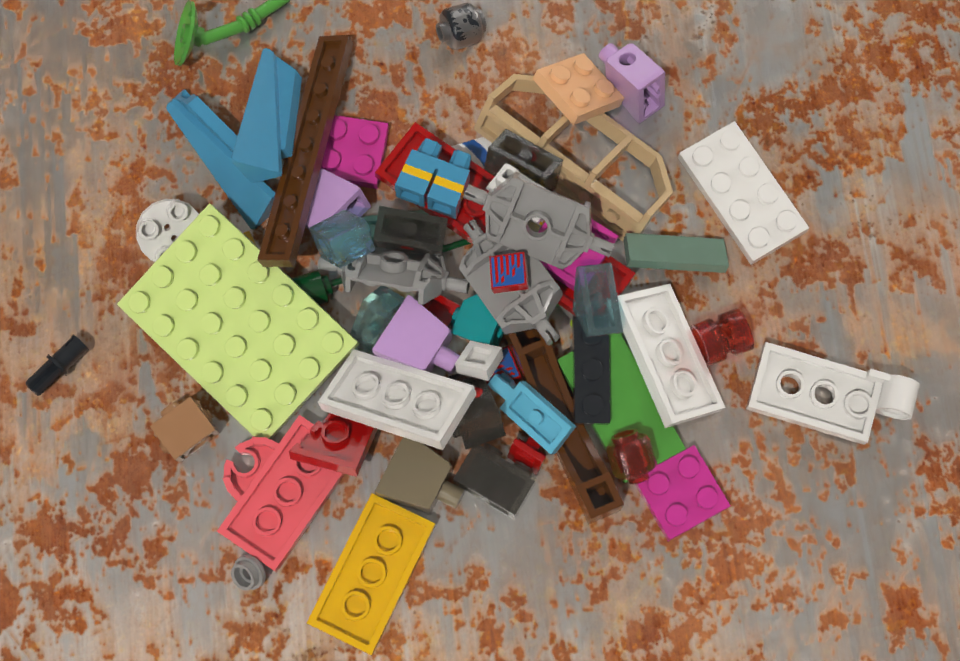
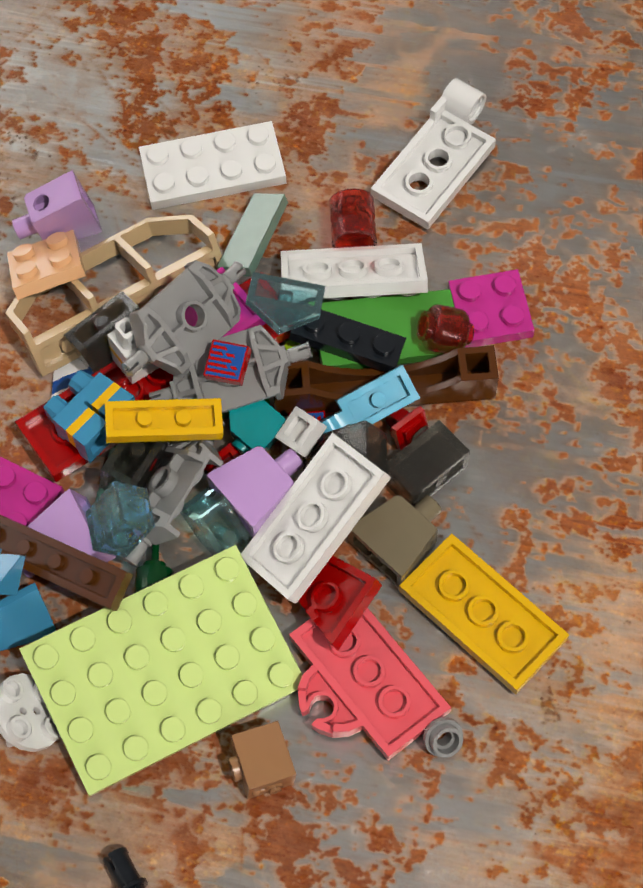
camera: 70 degrees left, 10 degrees down
none -> yellow plate [105,398,223,443]

